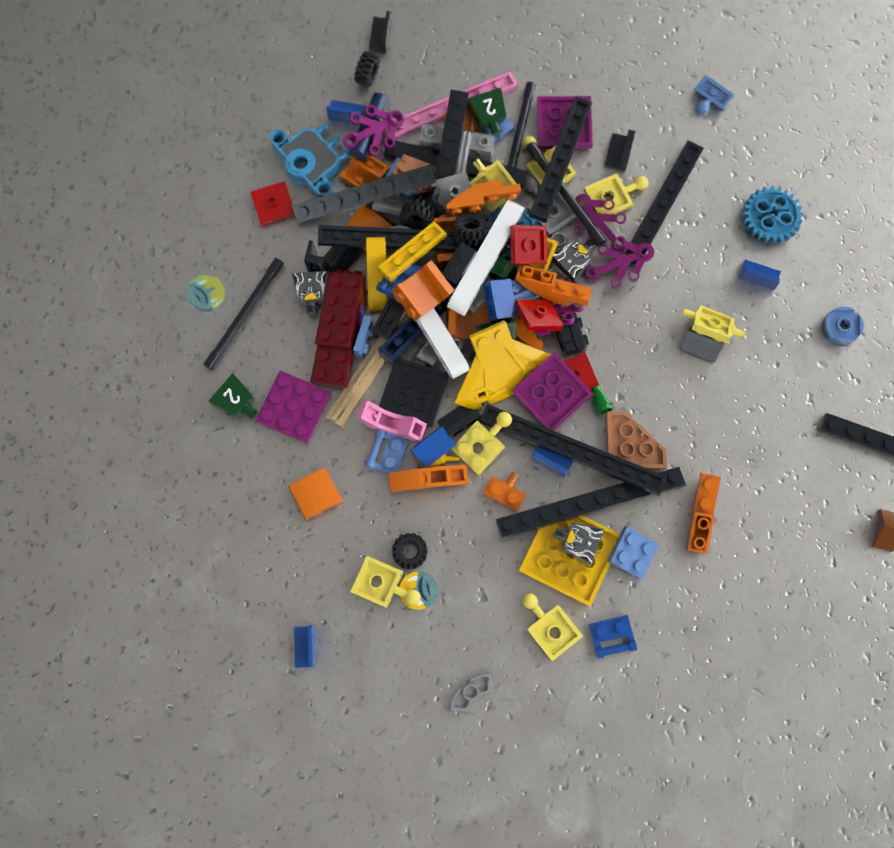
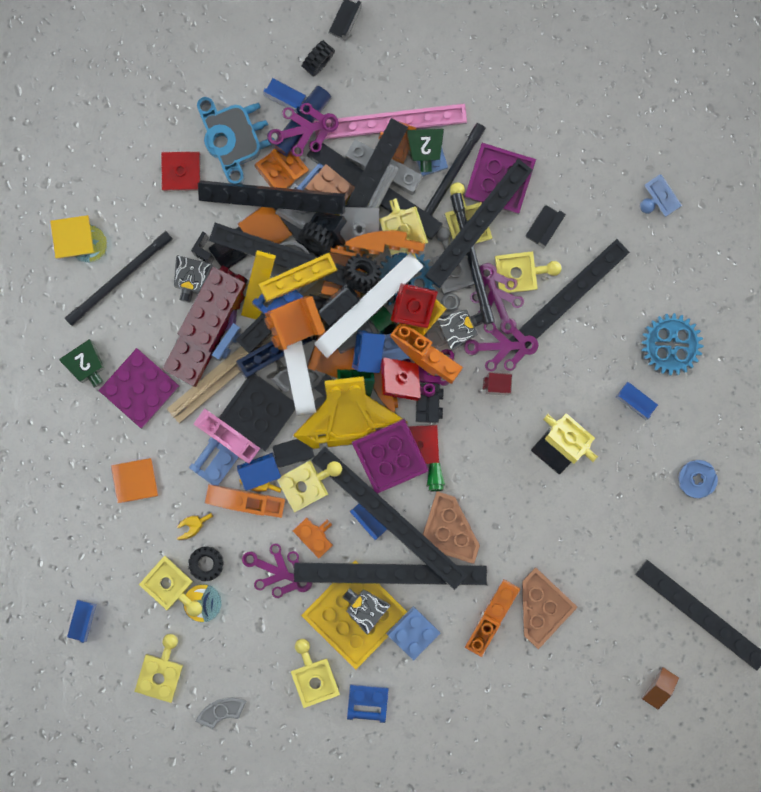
camera: 15 degrees right, 10 degrees up
none -> yellow tile [50,215,94,259]
none -> light yellow plate [134,634,183,703]
none -> yellow hand [177,513,214,540]
none -> magenta plant [242,543,313,598]
none -> dark red brick [482,373,512,396]
none -> nougat plate [522,567,578,649]

